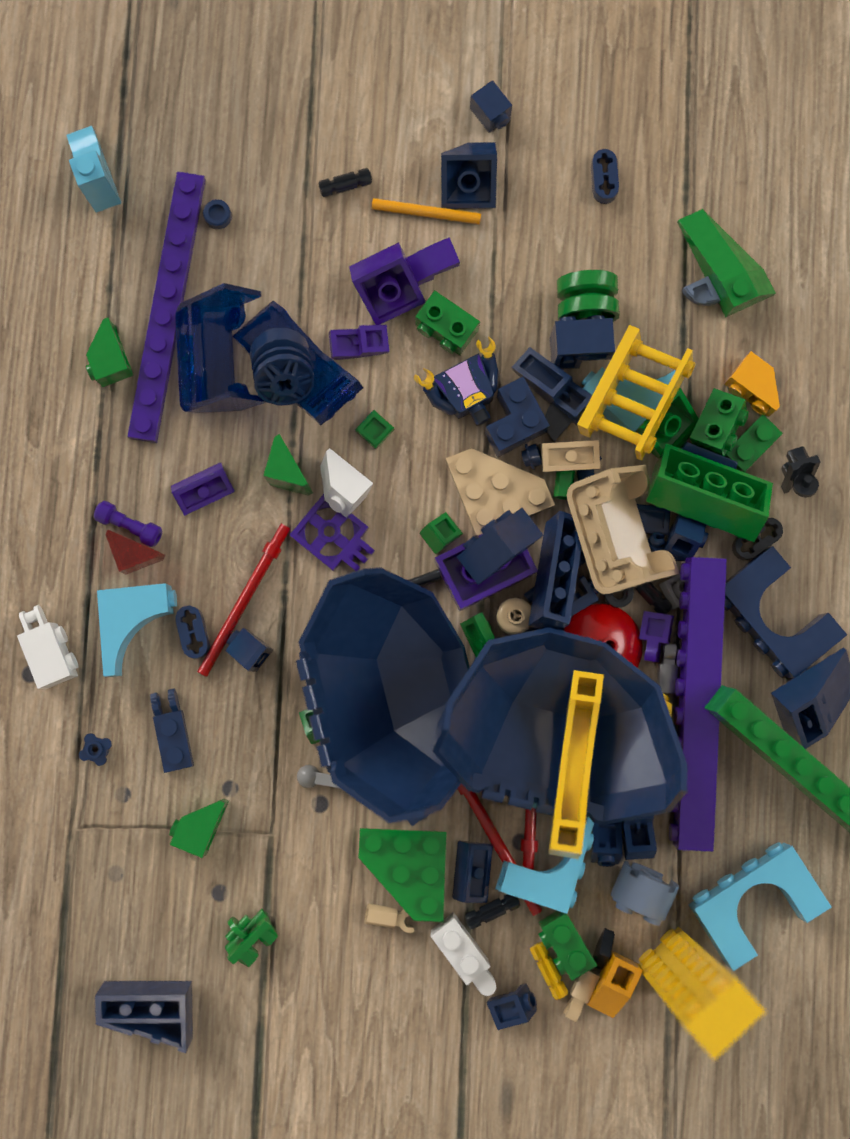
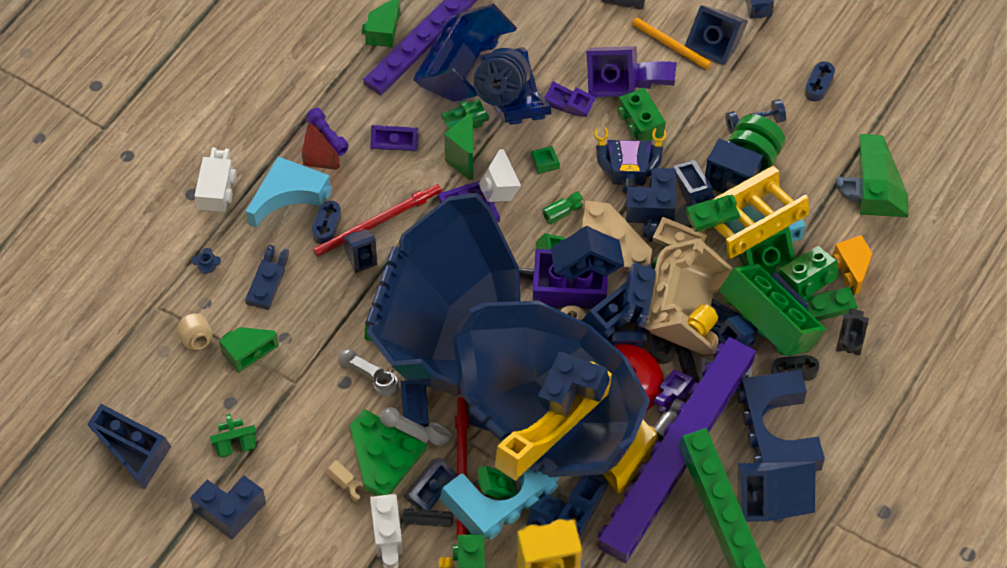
camera: 30 degrees right, 25 degrees down
none -> tan head [177,313,213,350]
none -> dark blue brick [190,475,266,540]
none -> light grey piece [380,407,452,446]
none -> green hips [441,99,489,130]
none -> green plate [477,465,517,500]
none -> dark blue brick [538,351,610,416]
none -> green bar [542,191,583,225]
none -> dark blue hinge [623,262,656,328]
none -> green plate [686,194,741,232]
none -> yellow brick [687,304,718,337]
none -> dark blue wheel [725,99,786,134]

